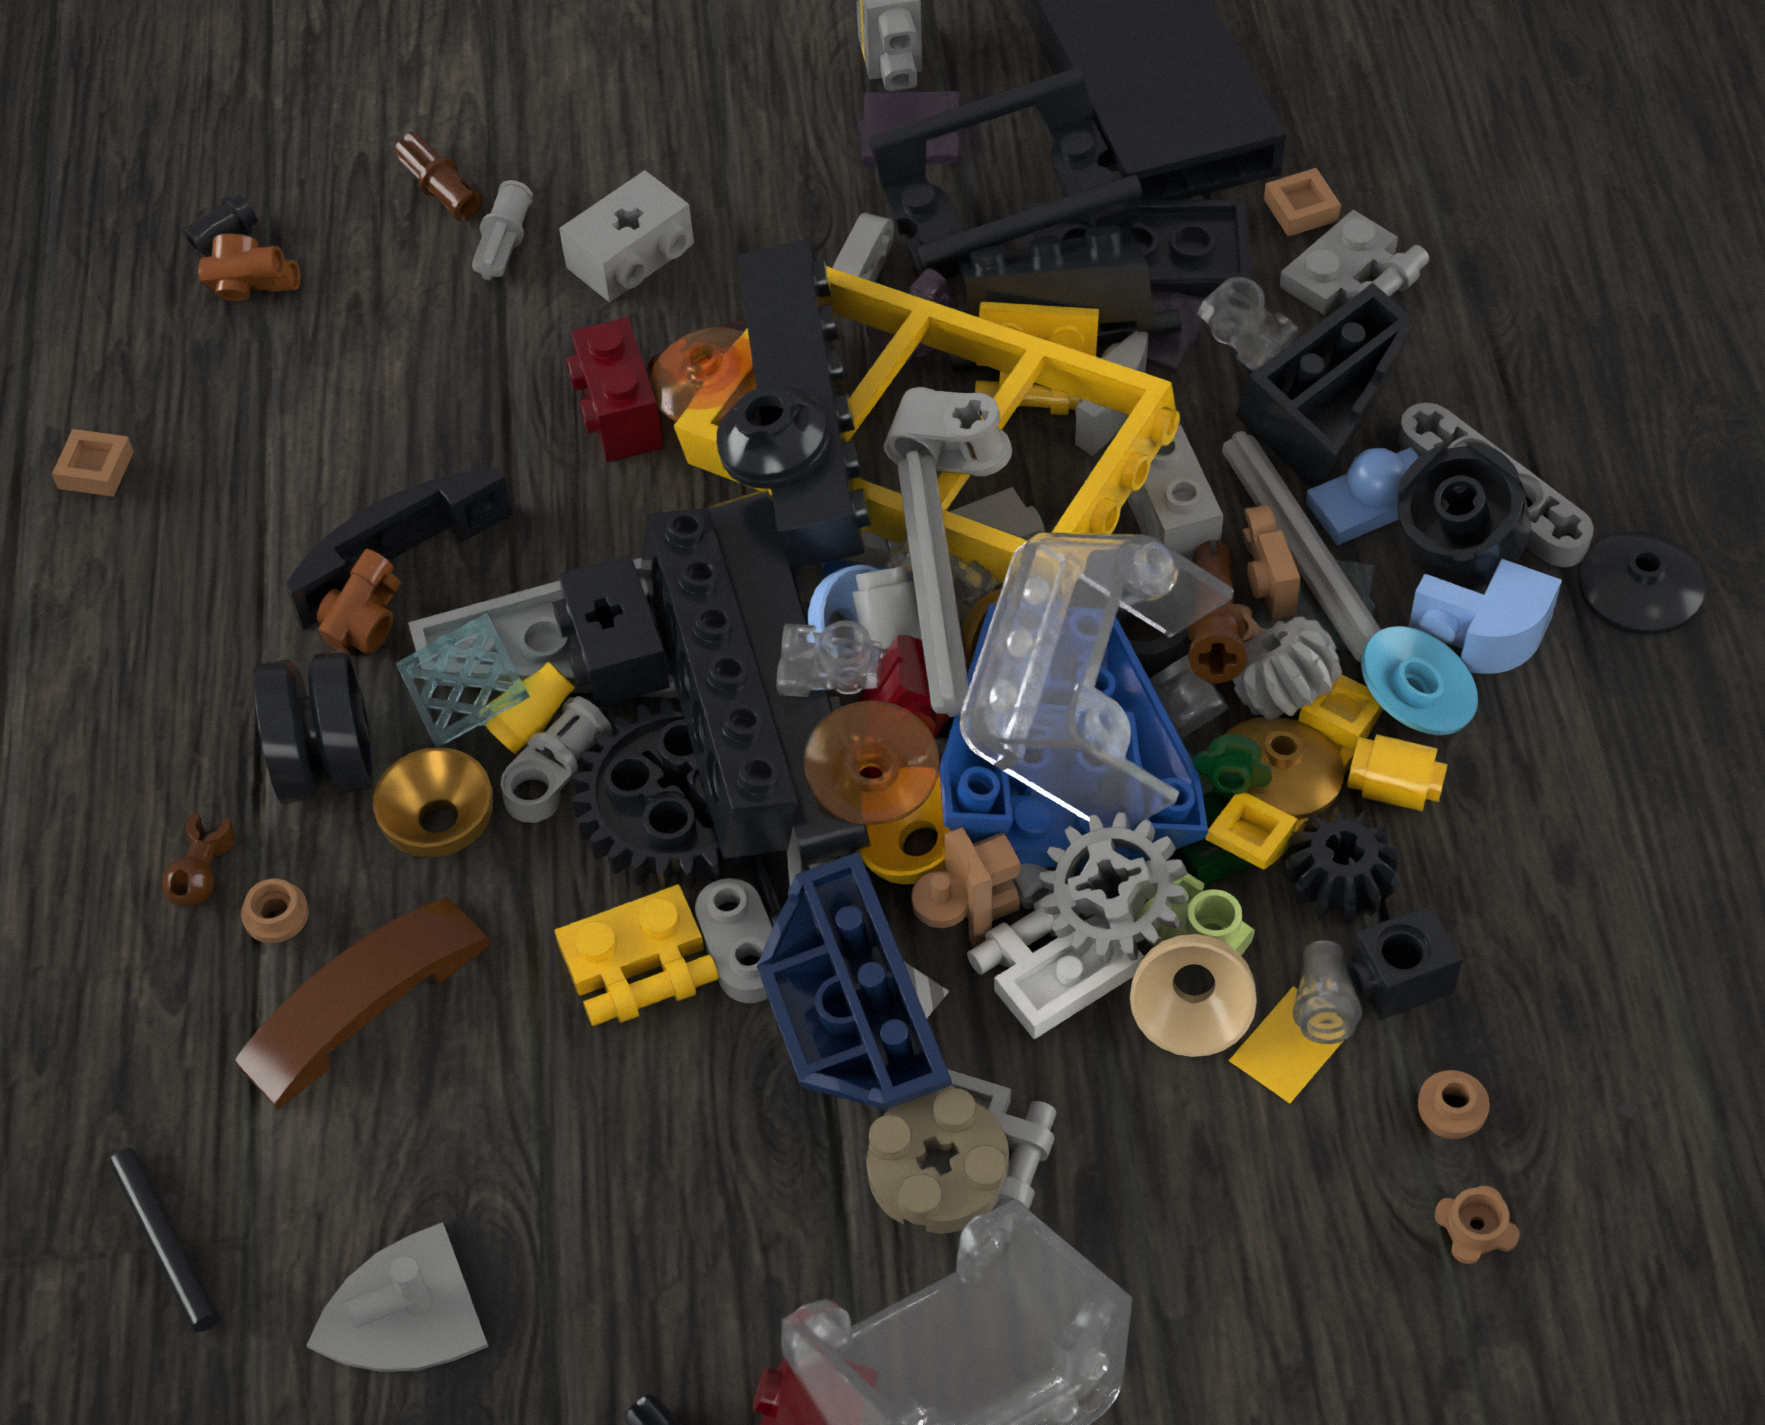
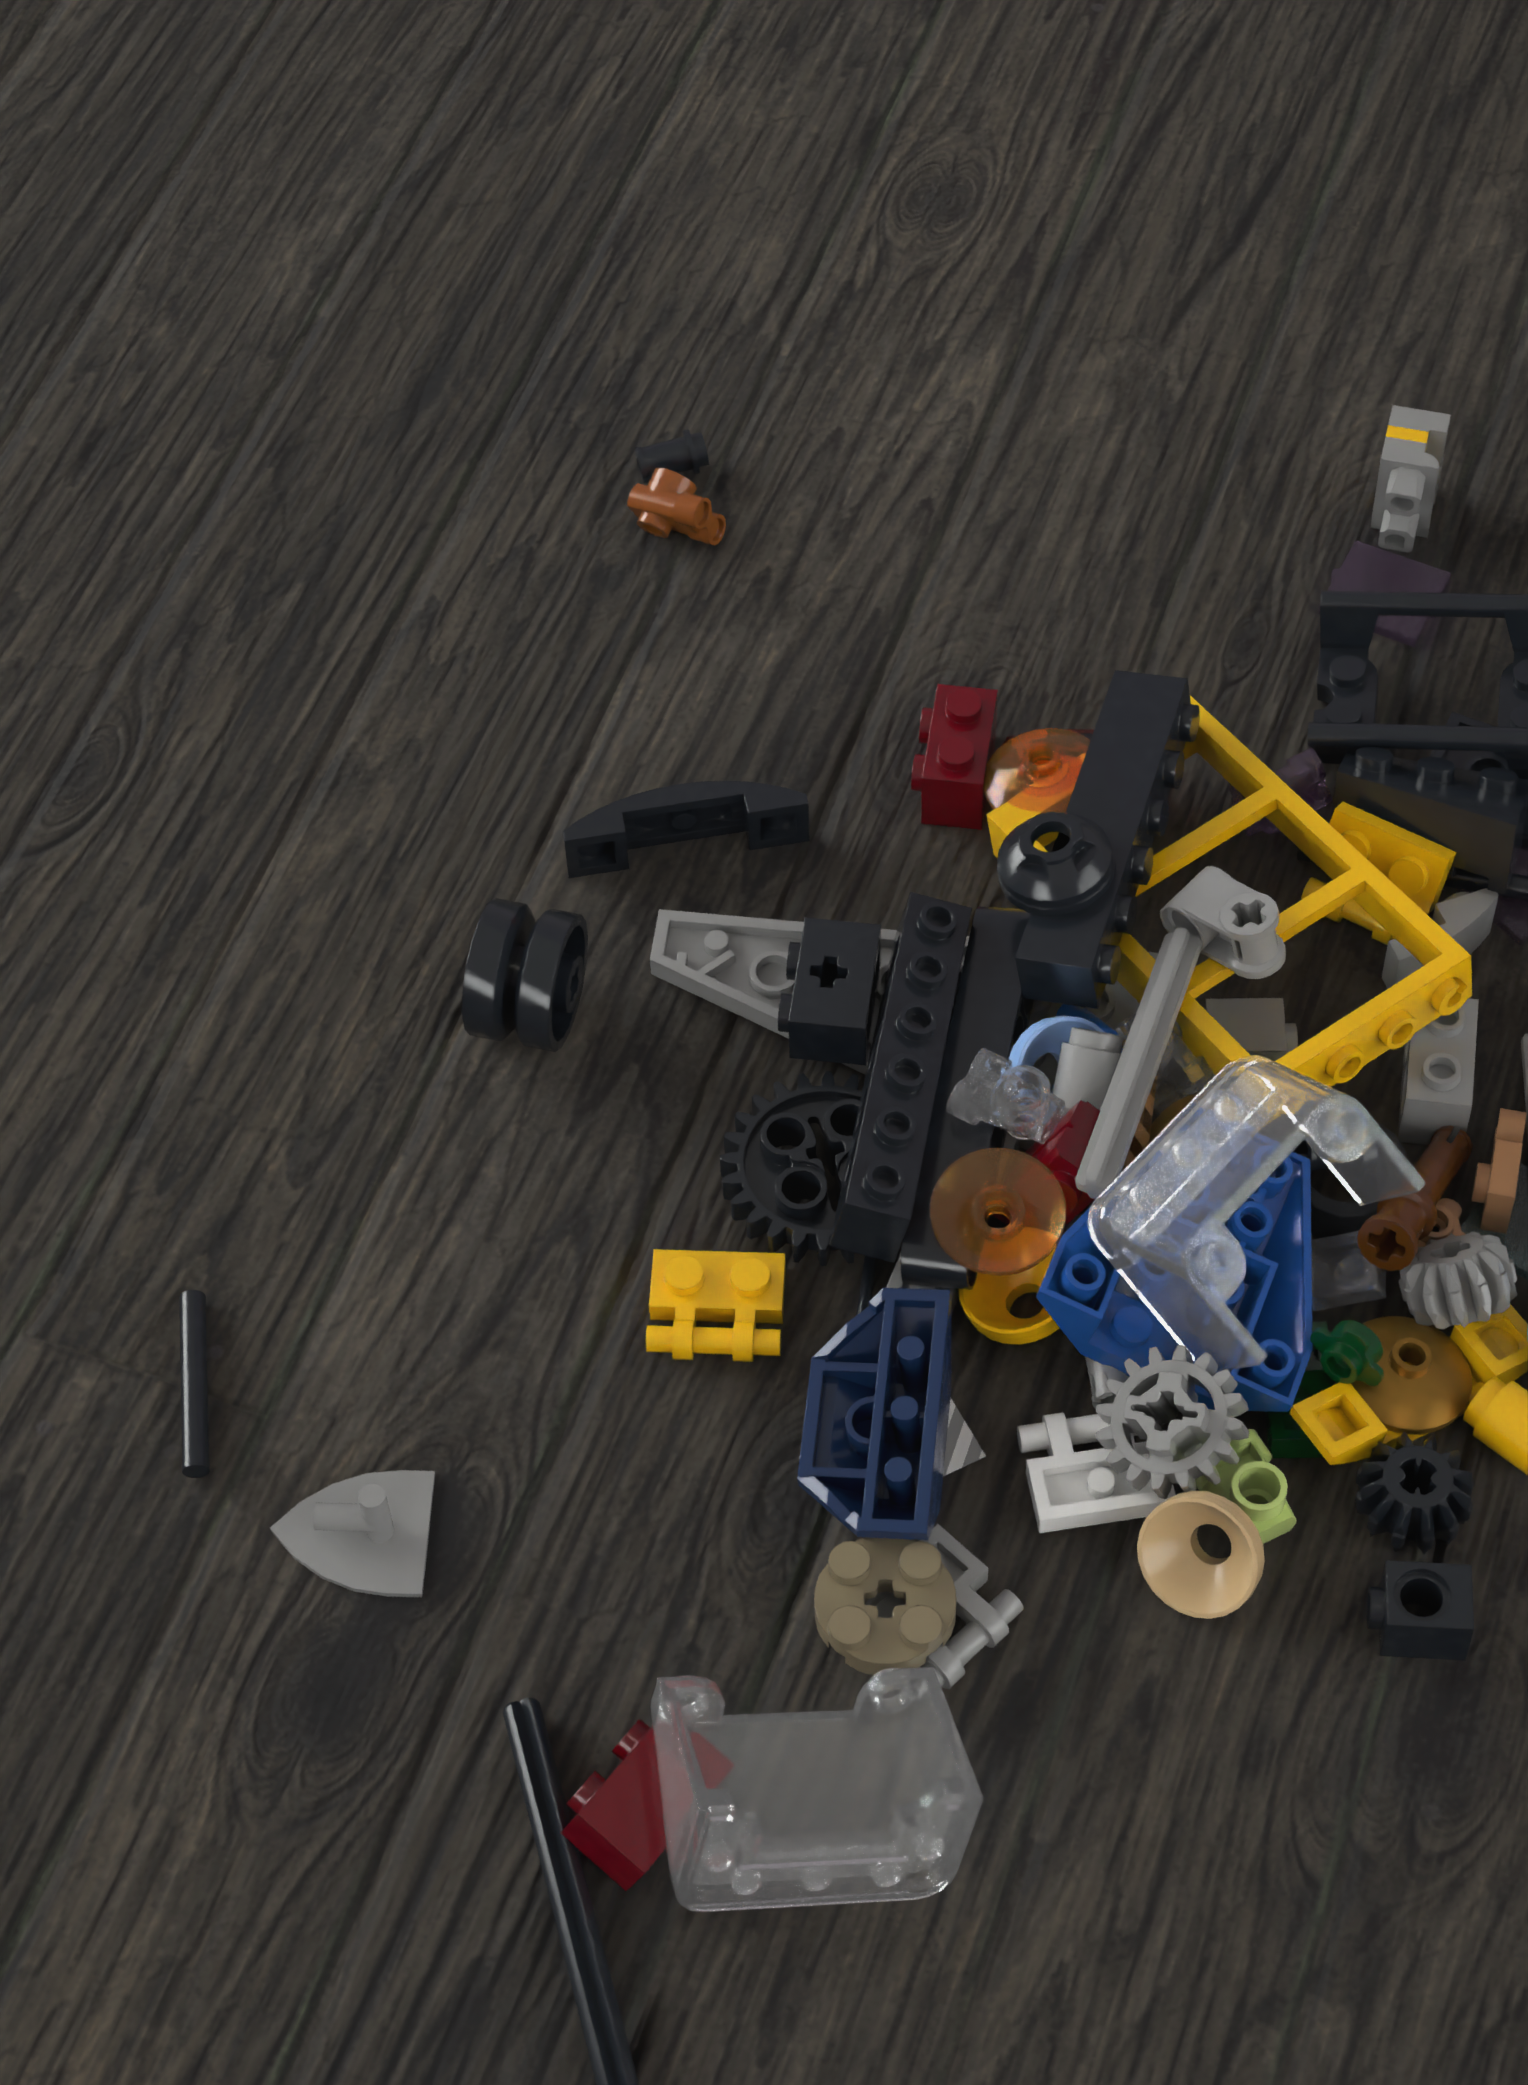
camera: 25 degrees right, 0 degrees up
medium nougat plate [52,429,134,497] -> none
reddish brown arm [162,813,236,907] -> none
reddish brown slope [235,897,491,1110] -> none
medium nougat plate [241,879,309,943] -> none
dark orange plate [317,549,401,655] -> none
pearl gold piece [373,747,493,858] -> none
reddish brown axle [394,132,483,221] -> none
clear light blue window [396,613,530,747] -> none
light grey axle [472,180,533,281] -> none
yellow cone [481,661,576,755] -> none
light grey connector [500,696,613,823] -> none
light grey brick [559,170,694,303] -> none
light grey plate [695,878,773,1003] -> none
light grey beam [833,212,894,282] -> none
medium nougat hips [911,827,1020,948] -> none
yellow sticker [1229,986,1354,1104] -> none
clear cone [1293,941,1362,1044] -> none
medium nougat plate [1418,1070,1490,1139] -> none
medium nougat plate [1434,1186,1520,1264] -> none

